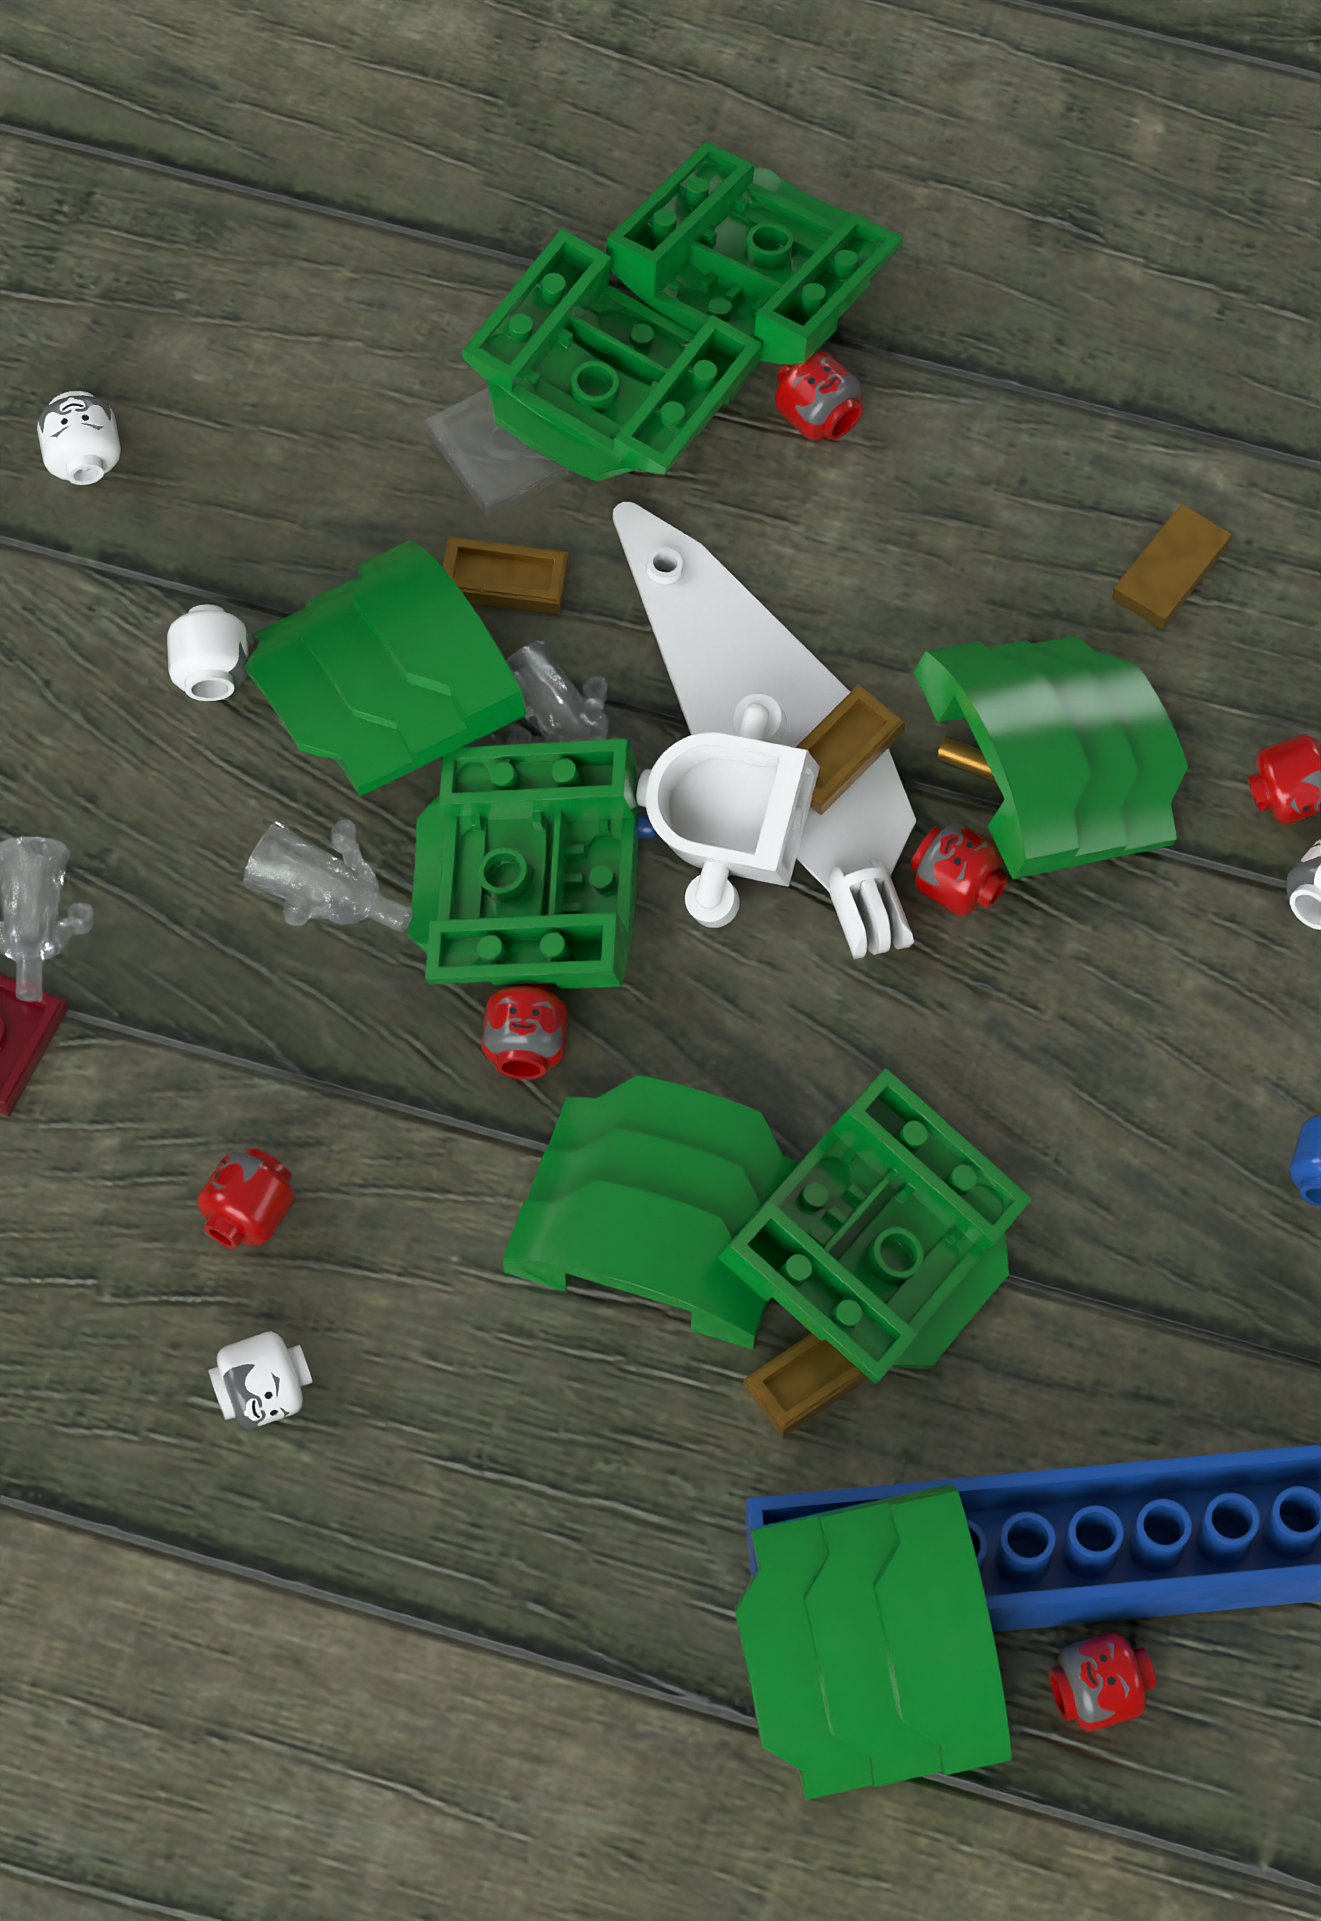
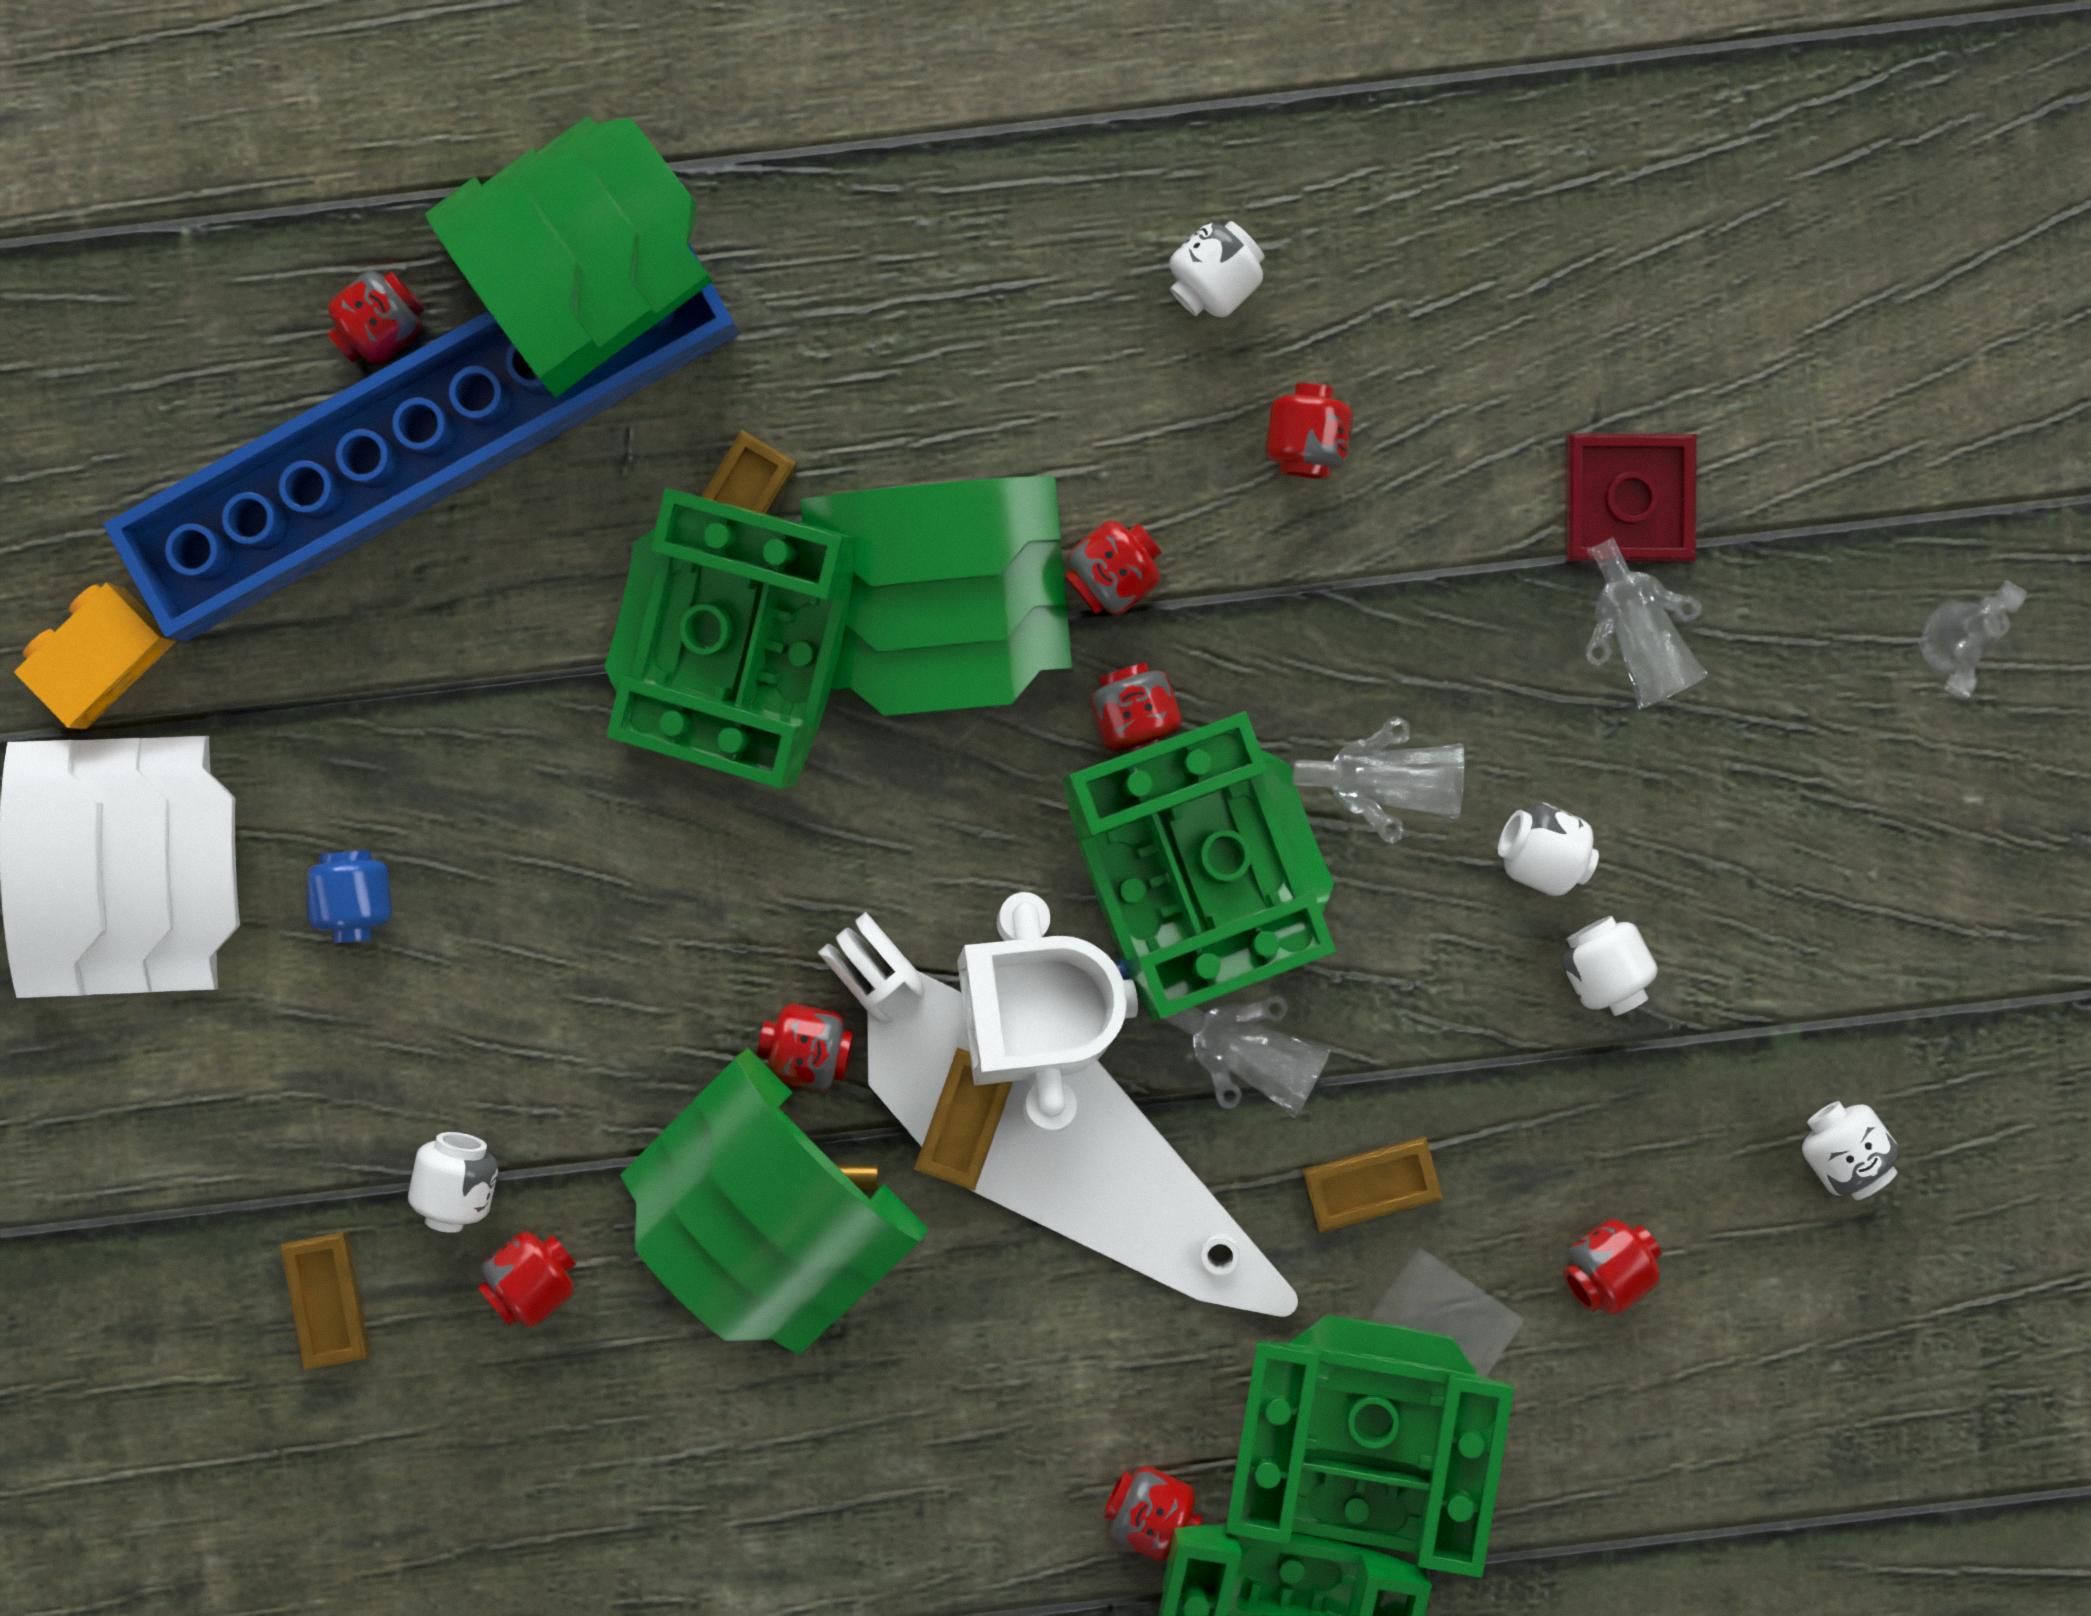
camera: 160 degrees right, 25 degrees up
green slope [245,540,527,796] -> none
pearl gold tile [1112,504,1232,630] -> none
none -> red head [1065,520,1162,615]
none -> white head [1498,803,1599,896]
none -> red head [1563,1219,1662,1315]

